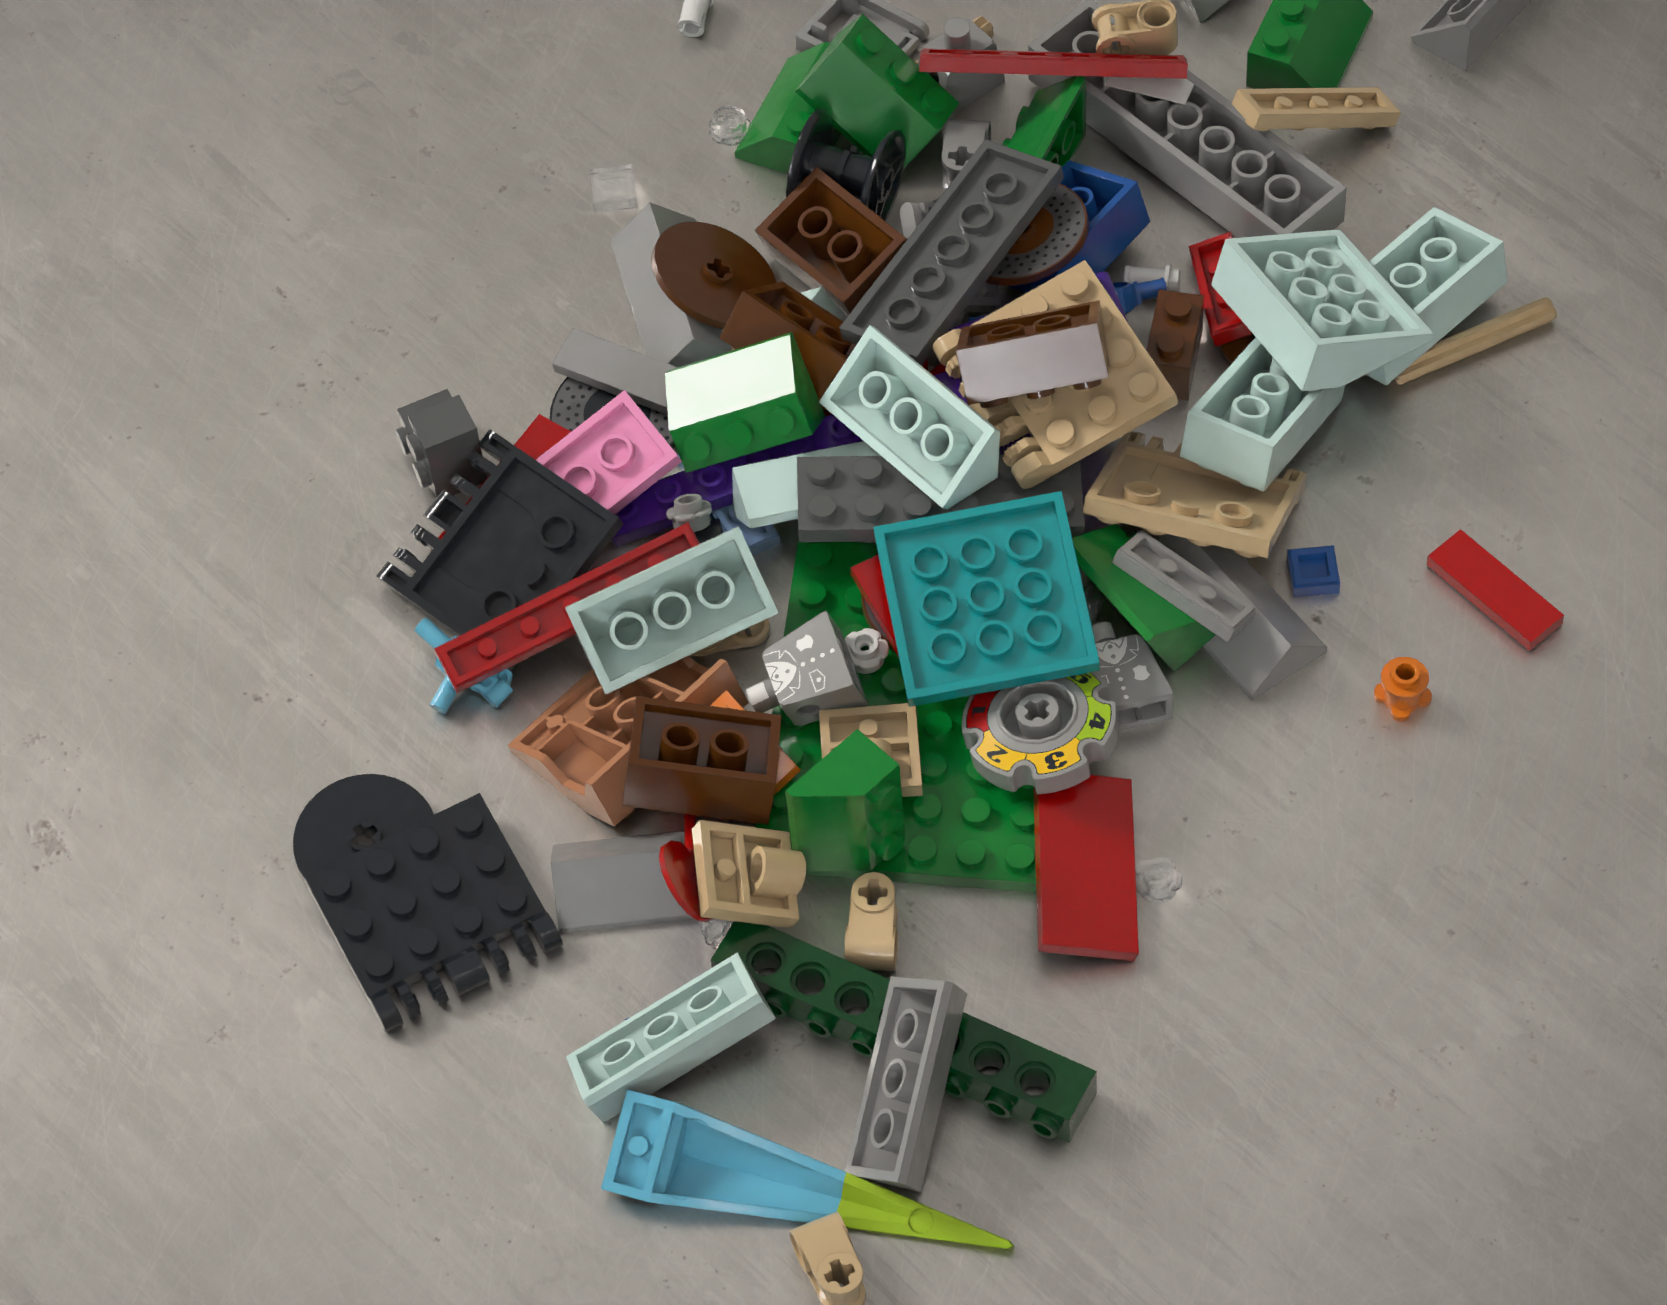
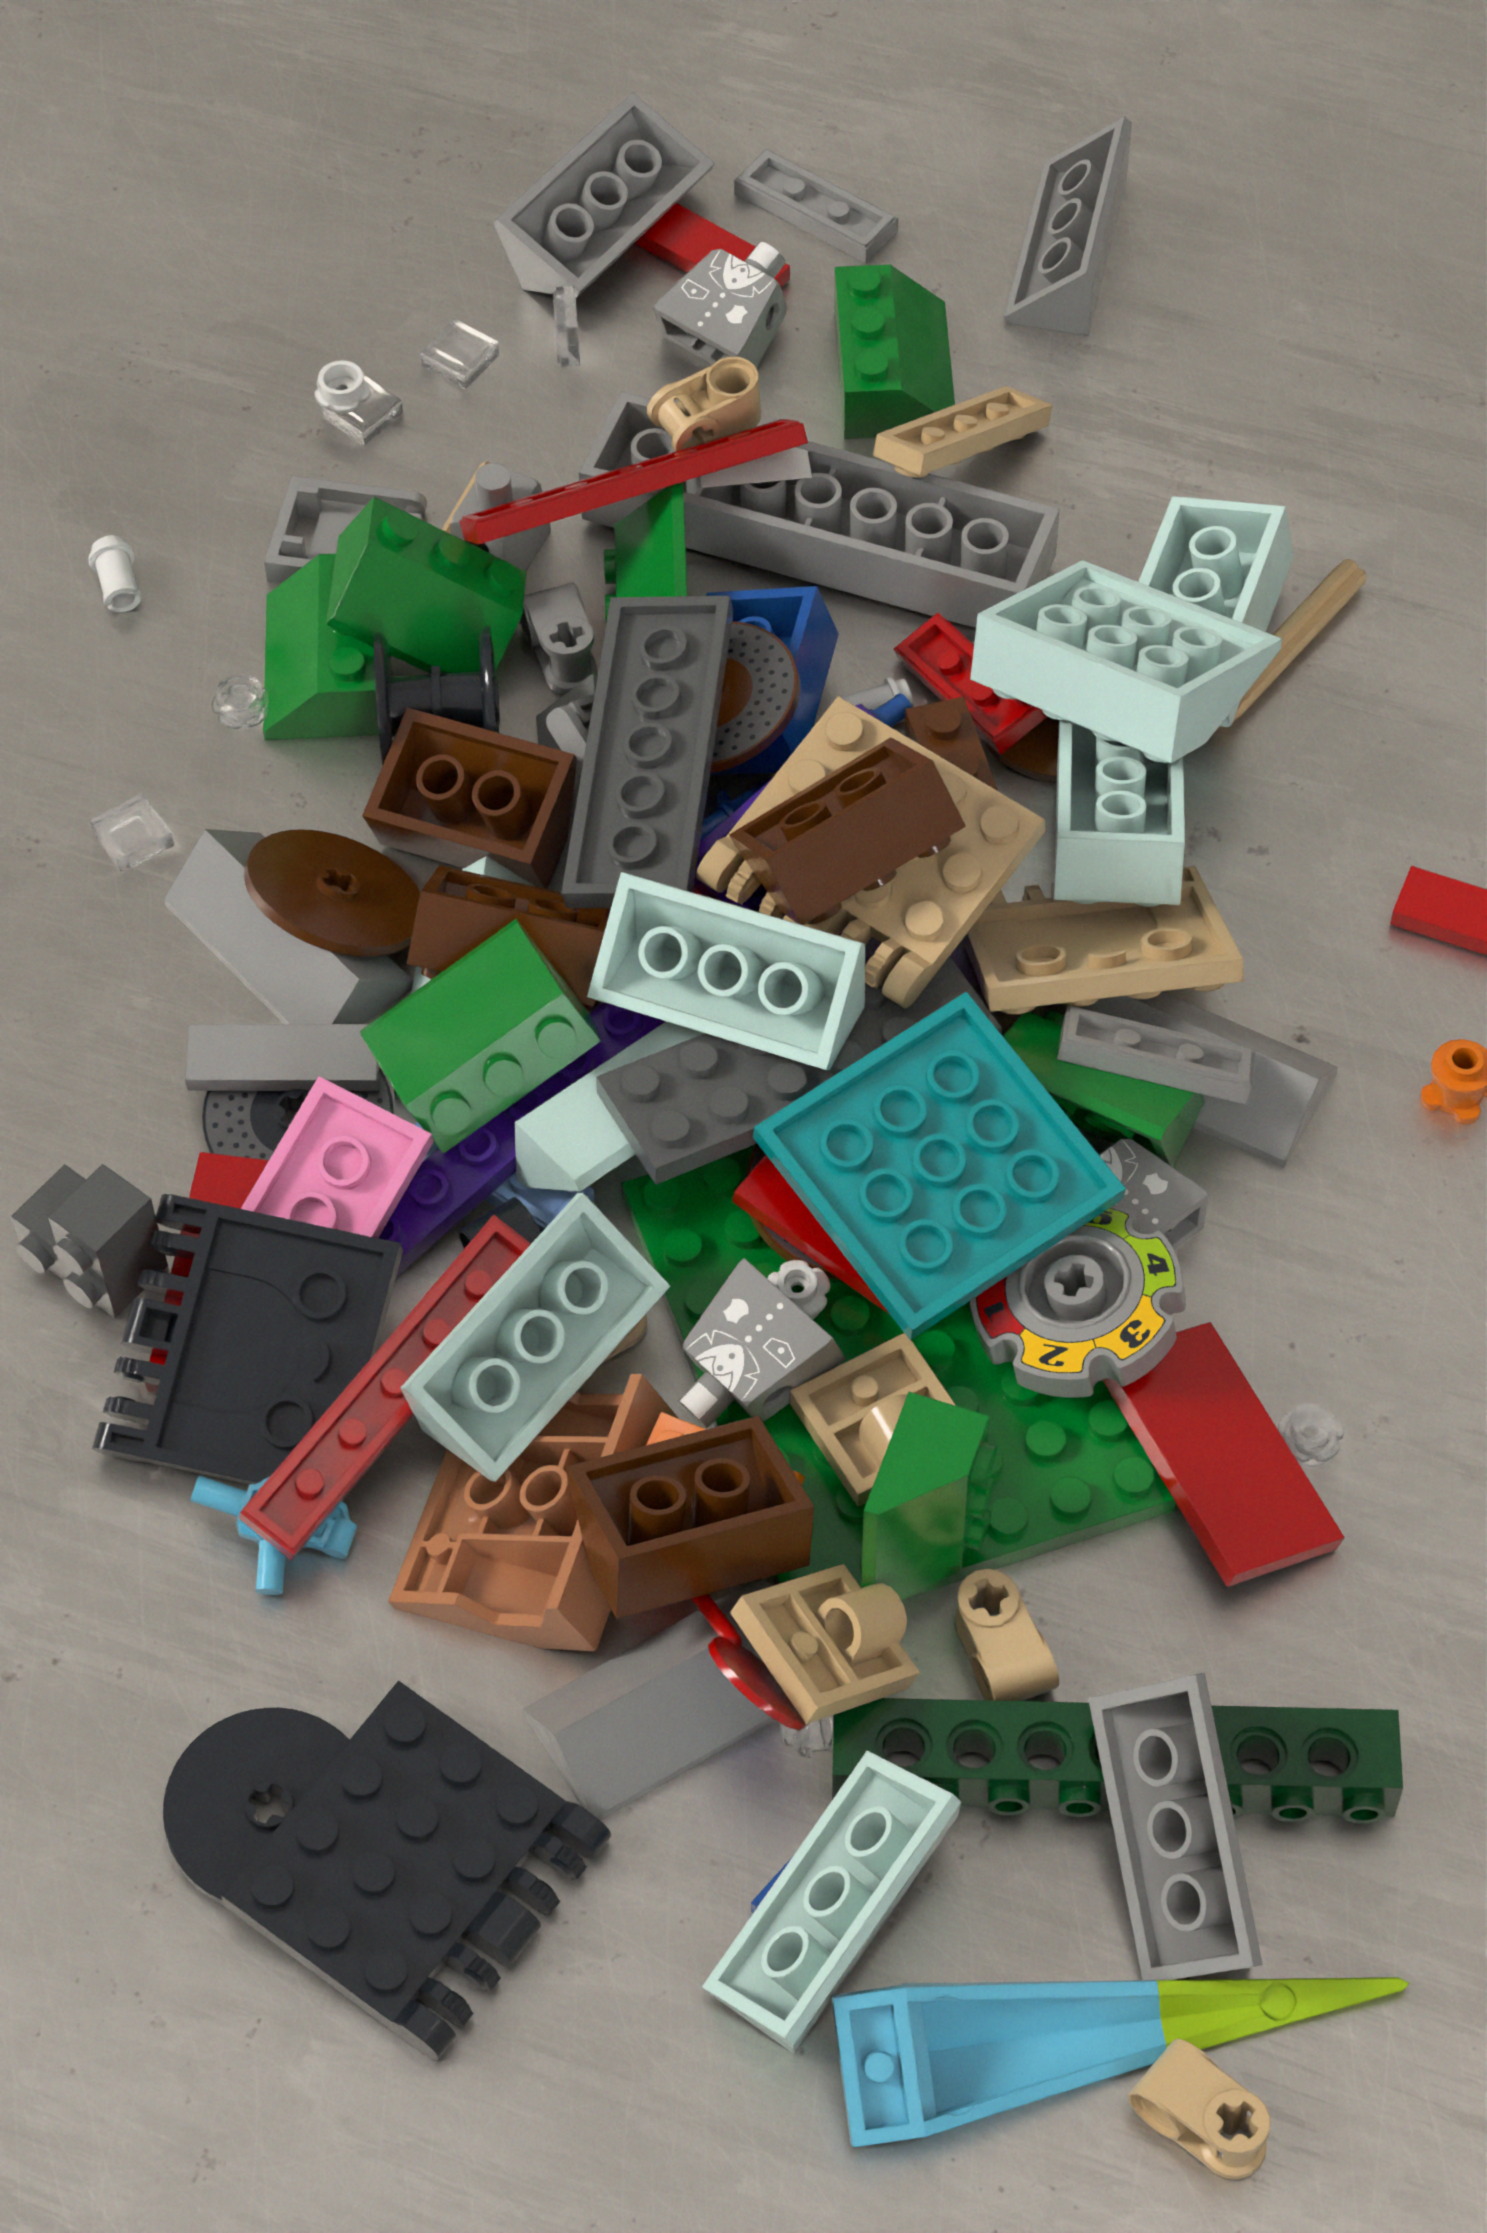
camera: 30 degrees left, 0 degrees up
light grey plate [666,494,712,532] -> none
blue tile [1286,545,1340,598] -> none

